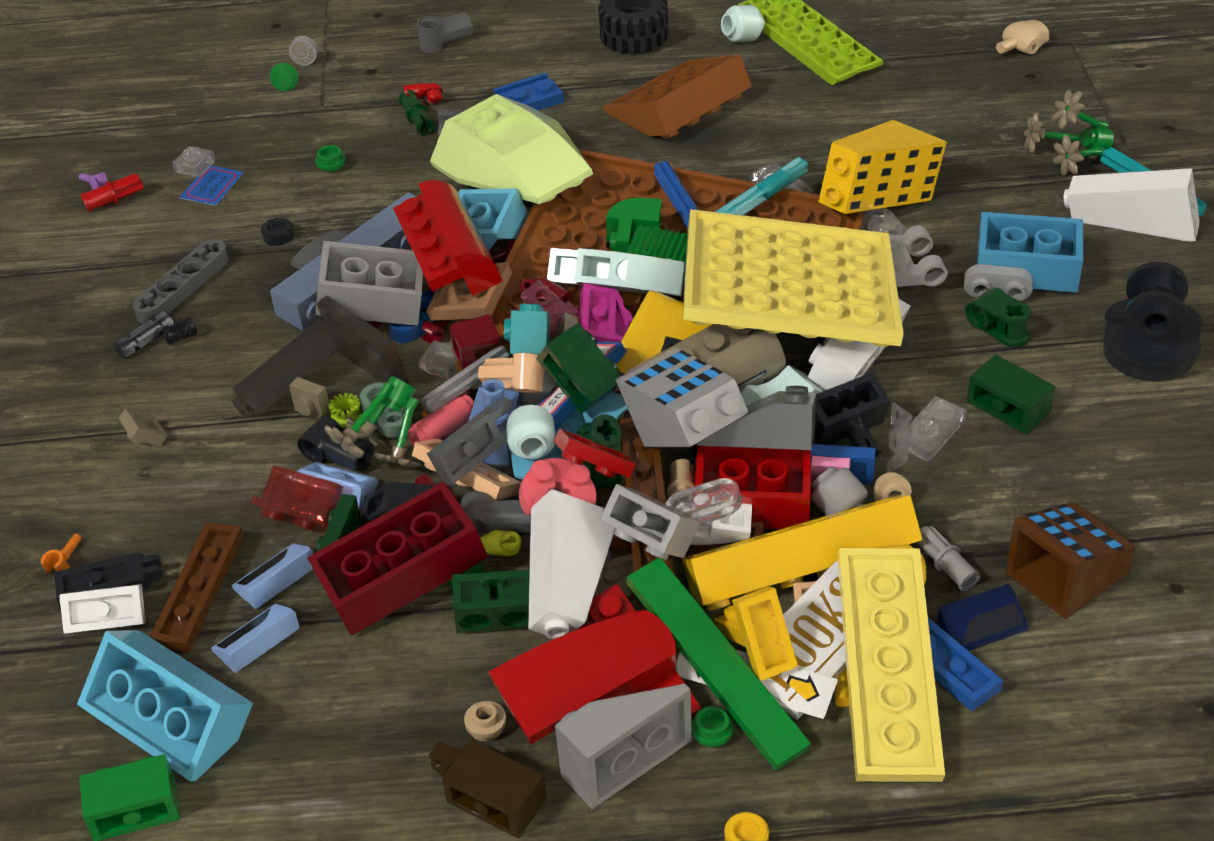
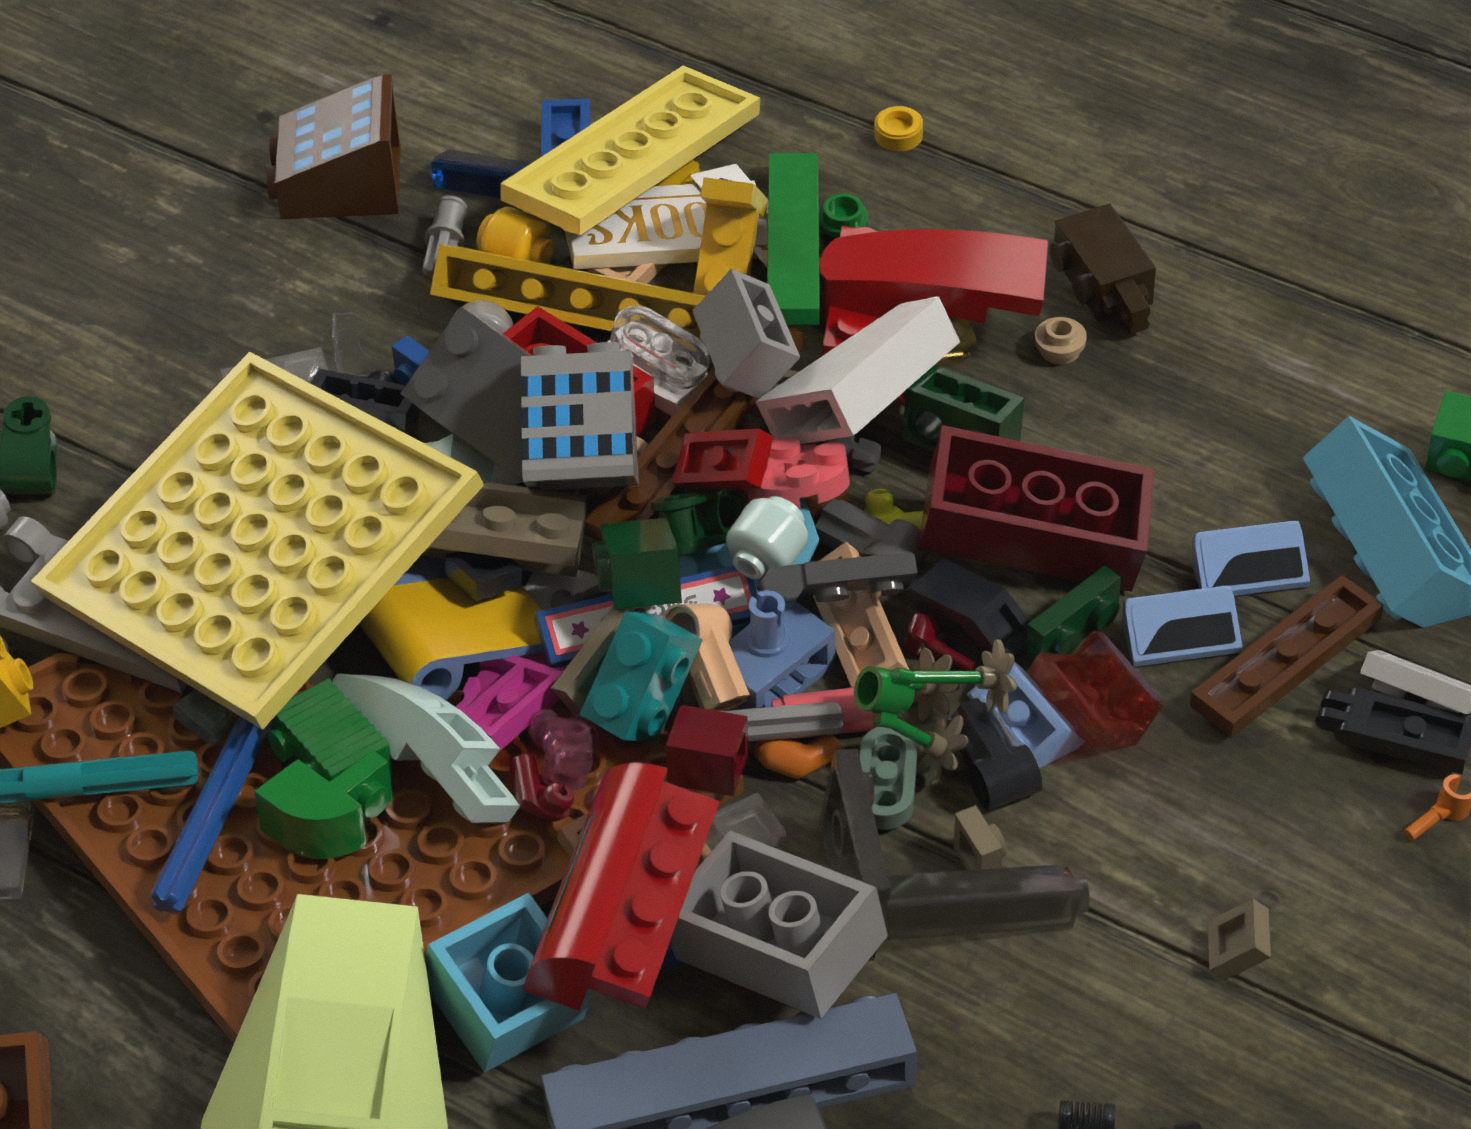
camera: 145 degrees left, 5 degrees up
lime bush [329,393,362,427] -> none
light grey slope [555,684,692,809] -> none
tan plate [873,472,912,501] -> none
dark green brick [967,354,1056,435] -> none

